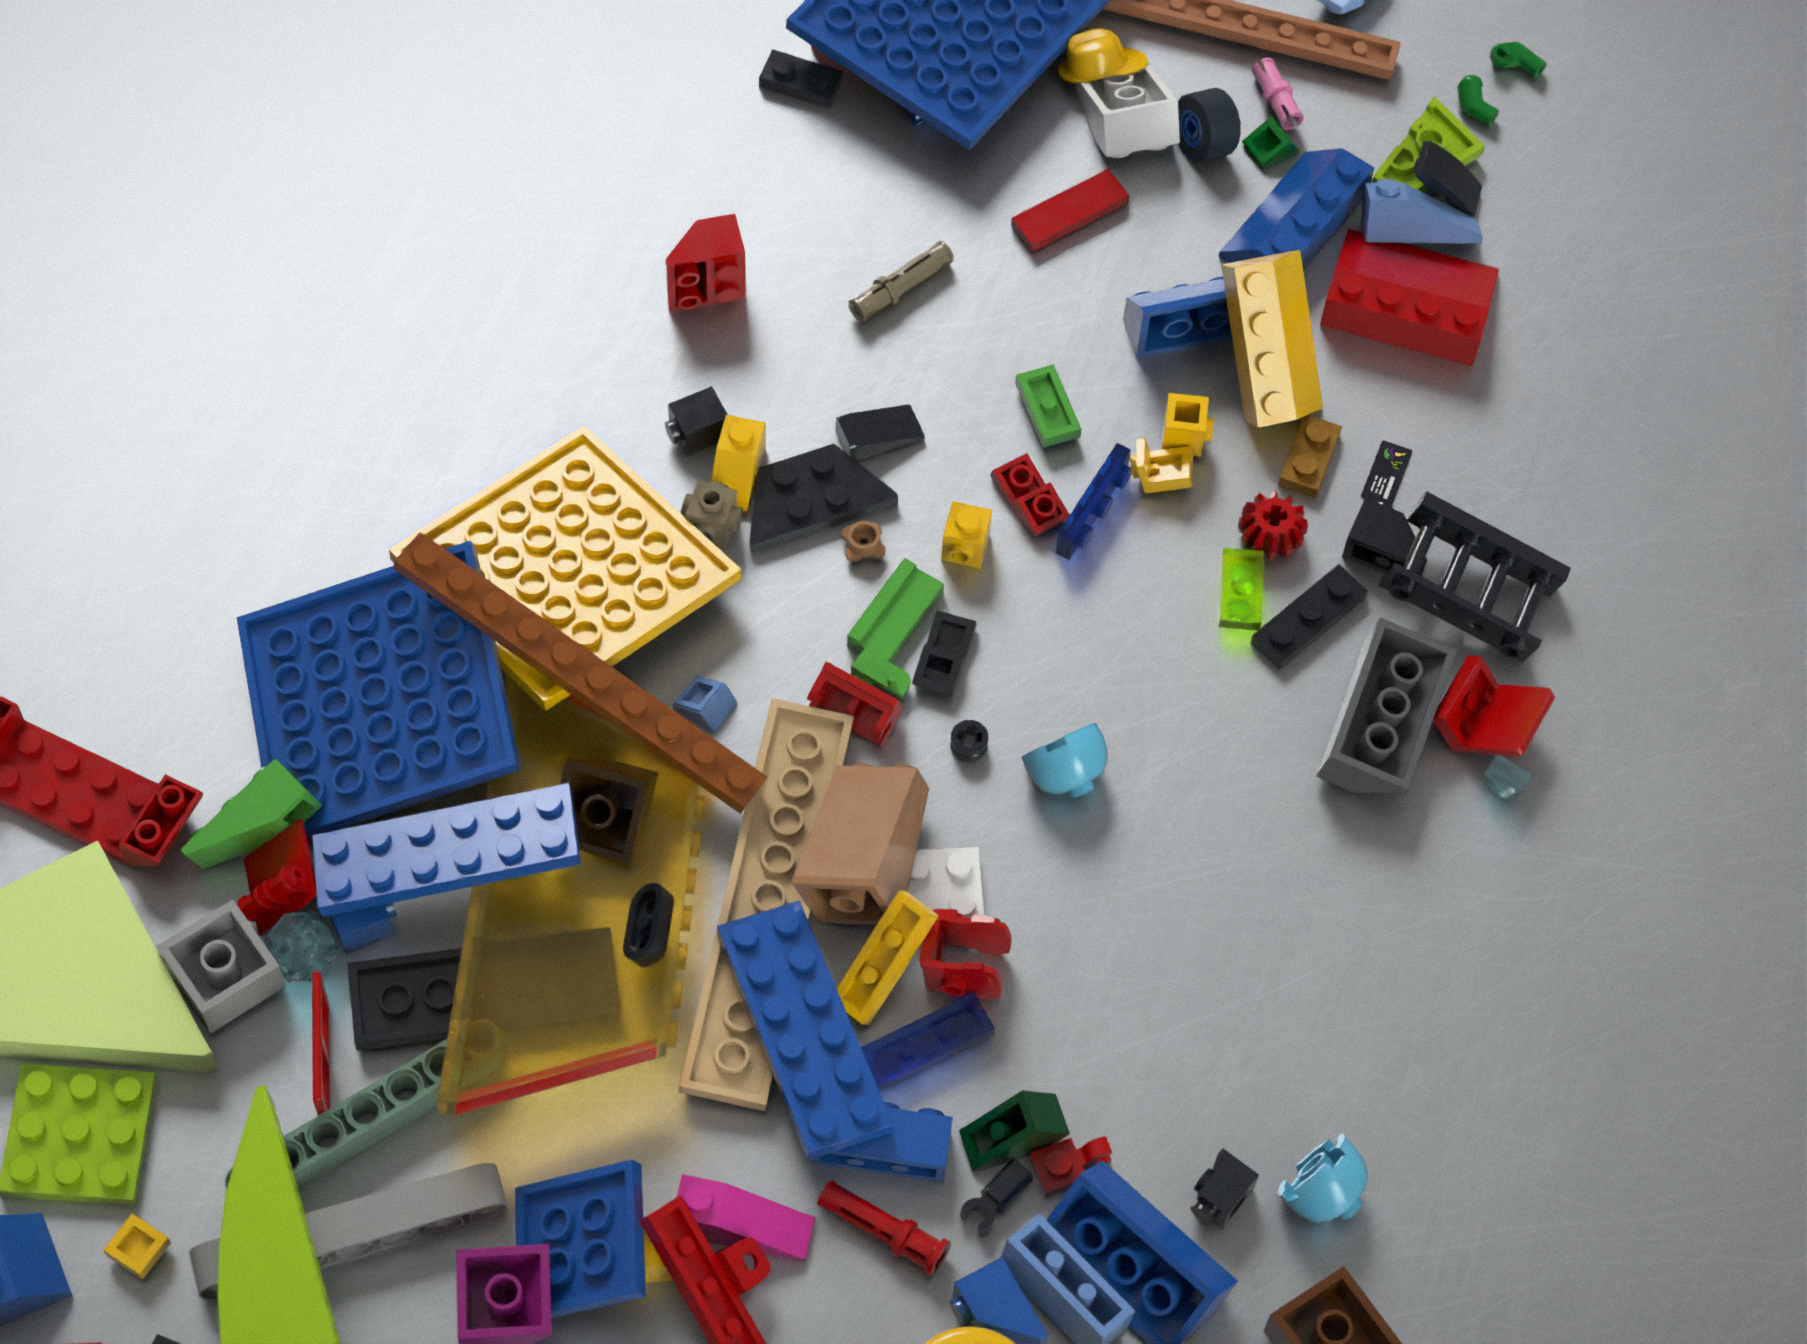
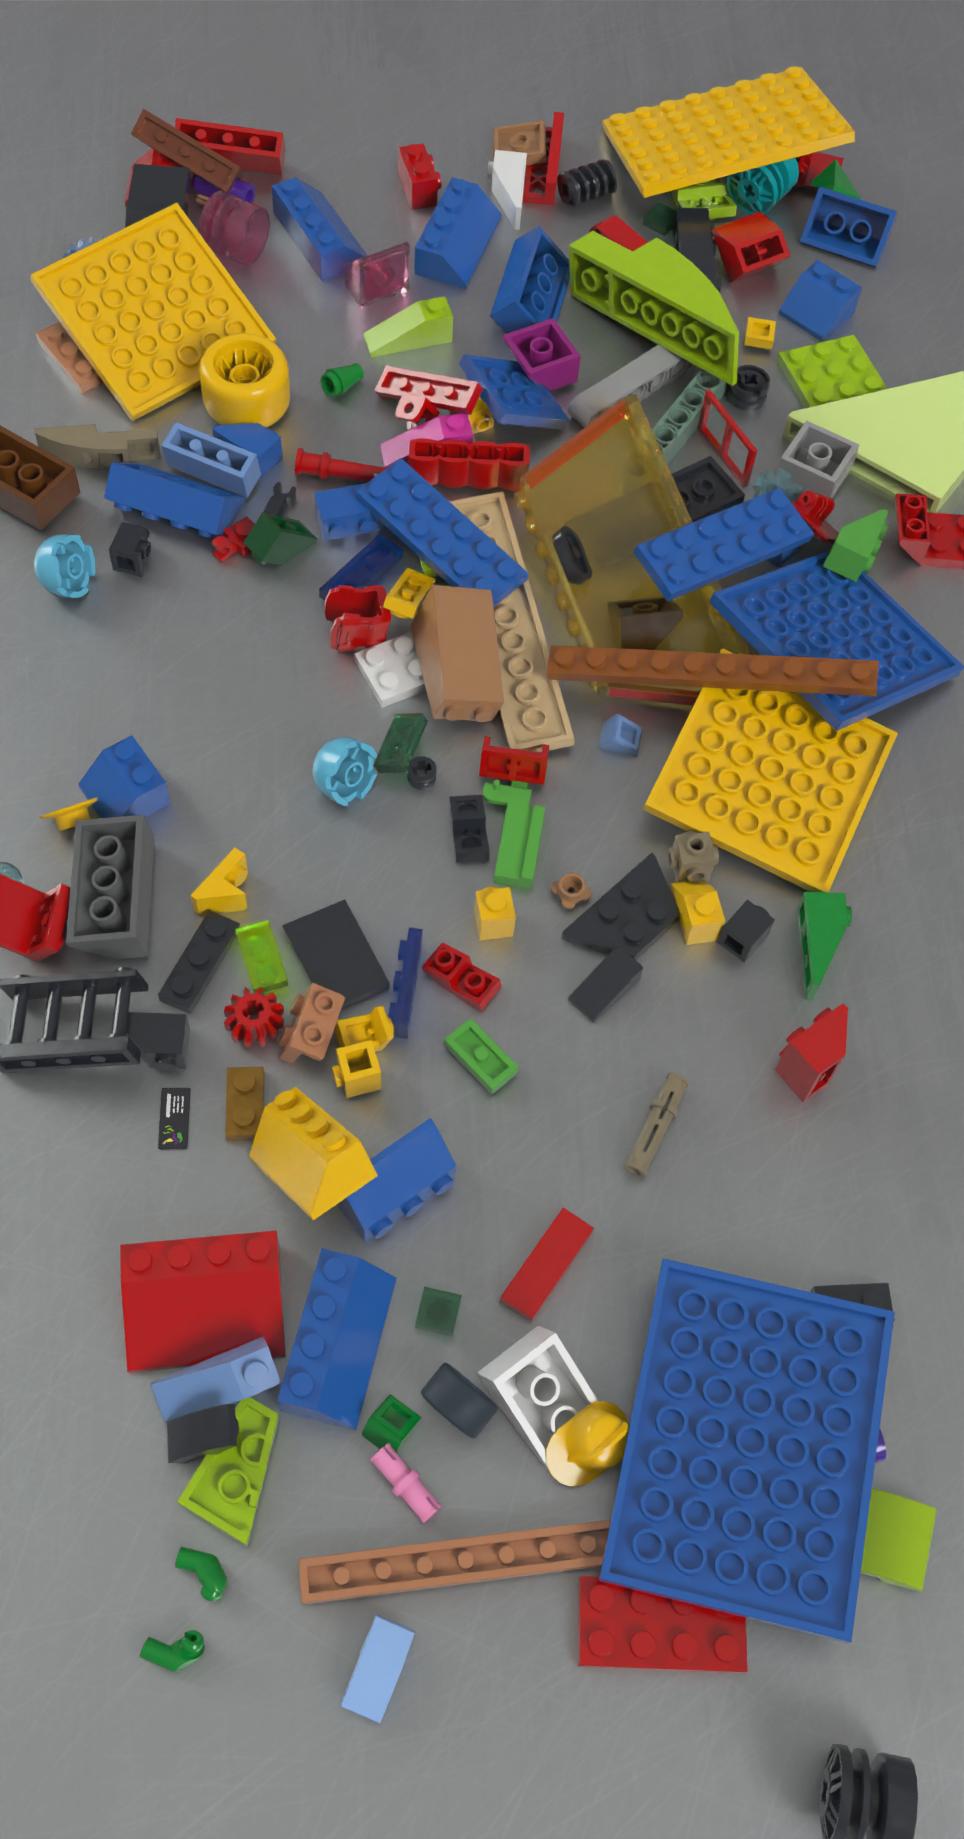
camera: 155 degrees right, 0 degrees up
none -> yellow piece [39,797,98,831]
none -> blue slope [78,735,171,818]
none -> yellow slope [190,847,248,916]
none -> nougat bracket [278,983,345,1064]
none -> black tile [282,899,390,1009]
none -> clear green plate [373,713,428,773]
none -> red brick [409,438,530,490]
none -> clear green plate [415,1286,462,1336]
none -> black wheel [727,365,770,411]
none -> green slope [797,892,852,1000]

